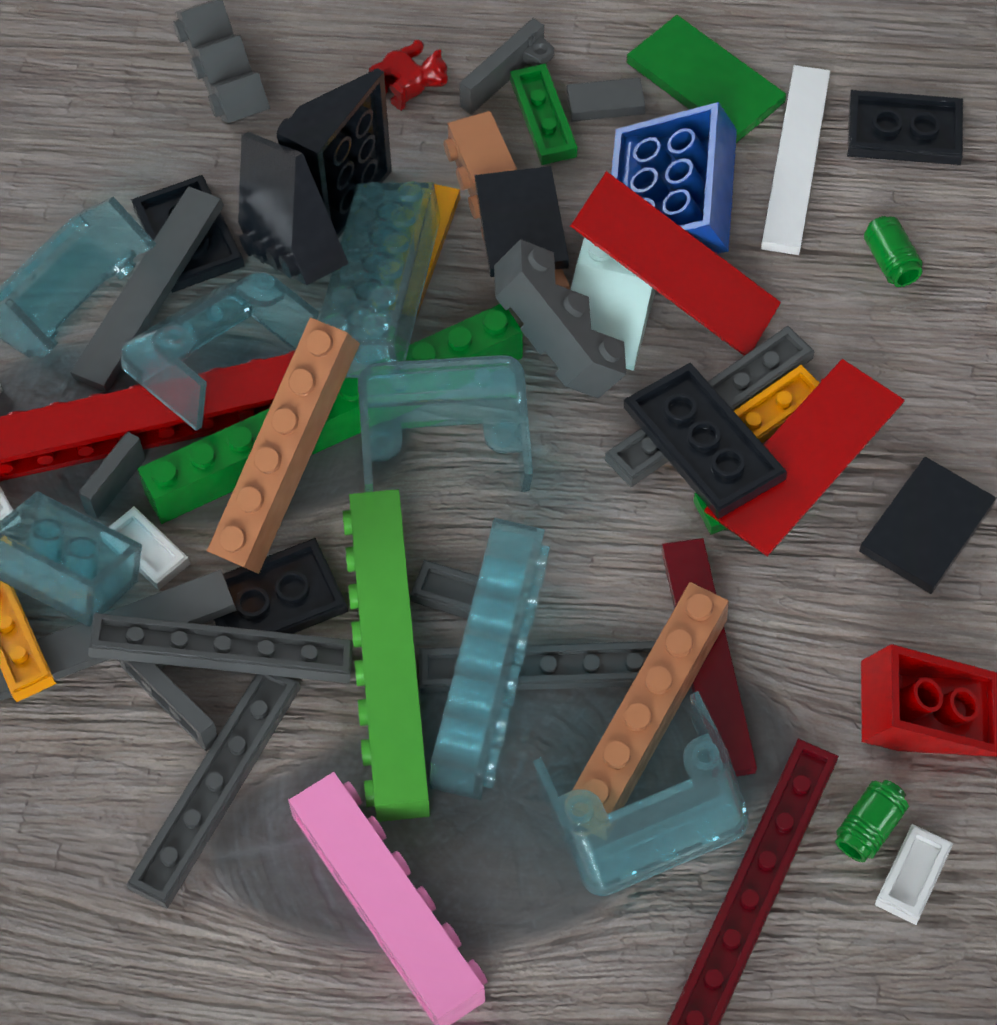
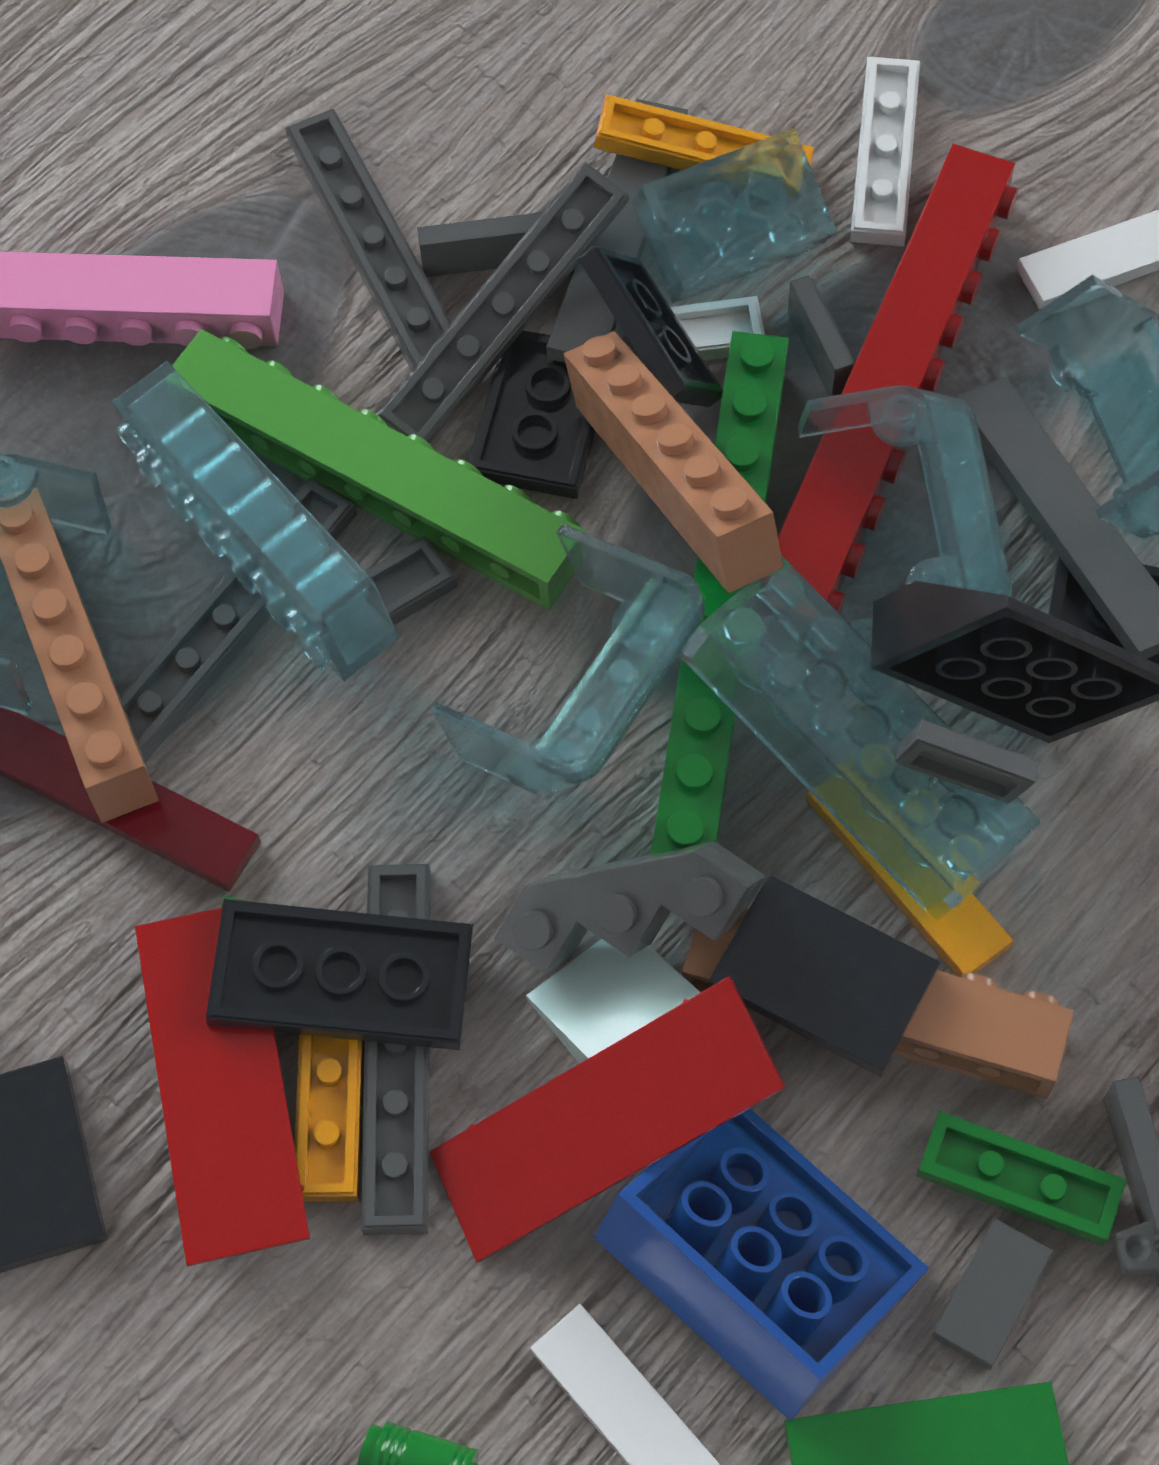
camera: 130 degrees right, 5 degrees up
black slope [277,69,392,239] -> none
none -> black tile [578,246,723,408]
none -> dark grey tile [895,719,1040,804]

